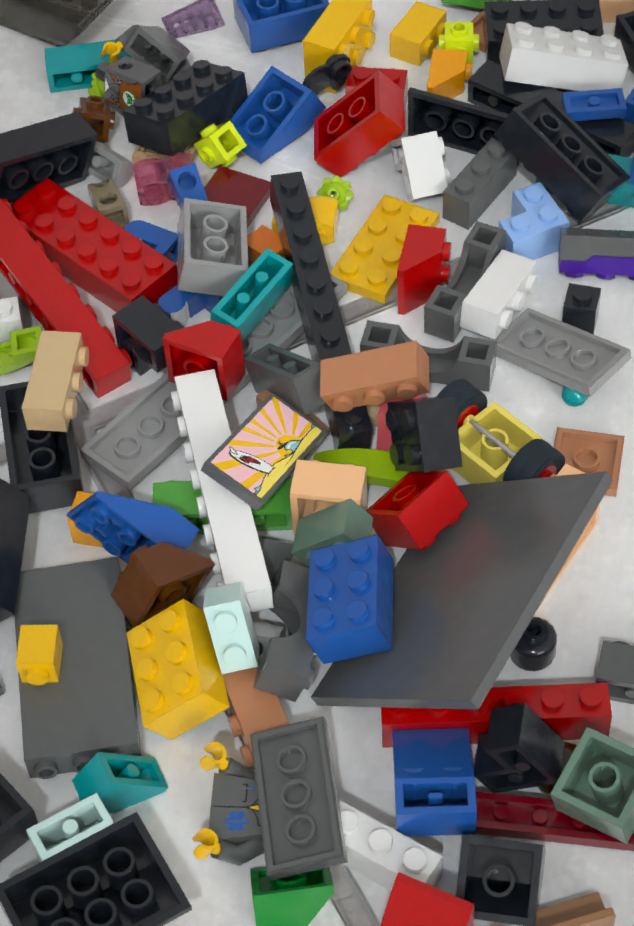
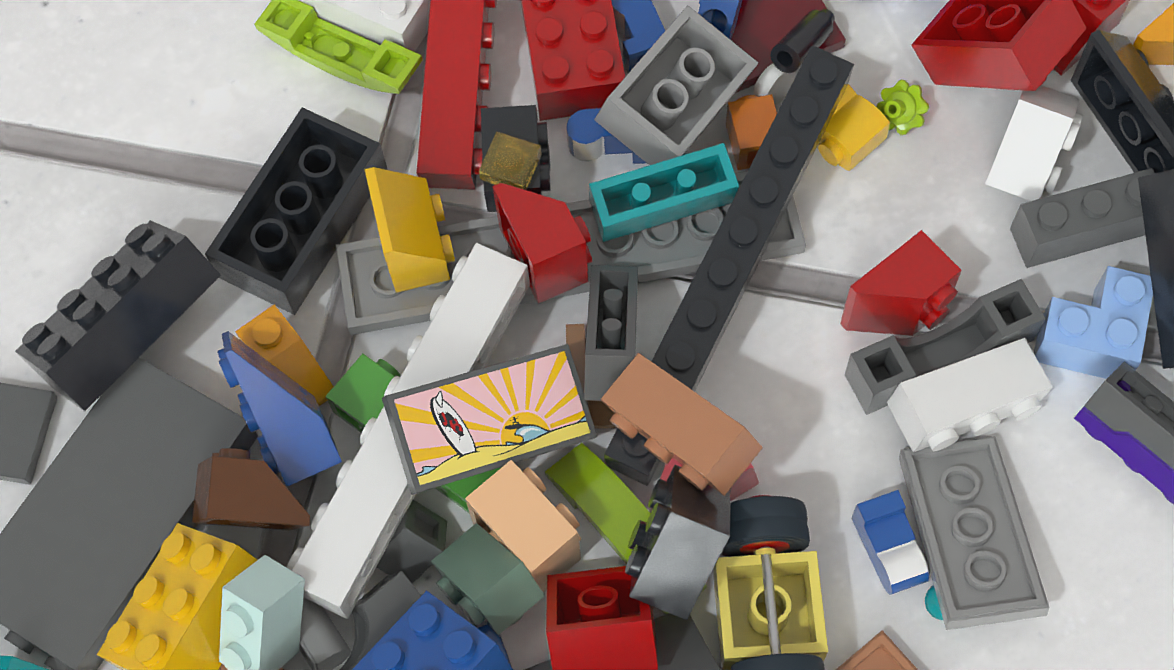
camera: 40 degrees right, 15 degrees up
yellow brick [16,625,63,685] -> none
tan brick [22,330,89,432] -> none
yellow plate [330,194,440,304] -> none
dark grey arch [360,320,497,392] -> none
black brick [562,283,601,334] -> none
none -> yellow slope [365,167,455,293]
none -> clear yellow plate [479,132,542,190]
none -> white tile [754,64,795,106]
none -> black cylinder [771,9,835,73]
none -> blue leg [851,490,929,595]

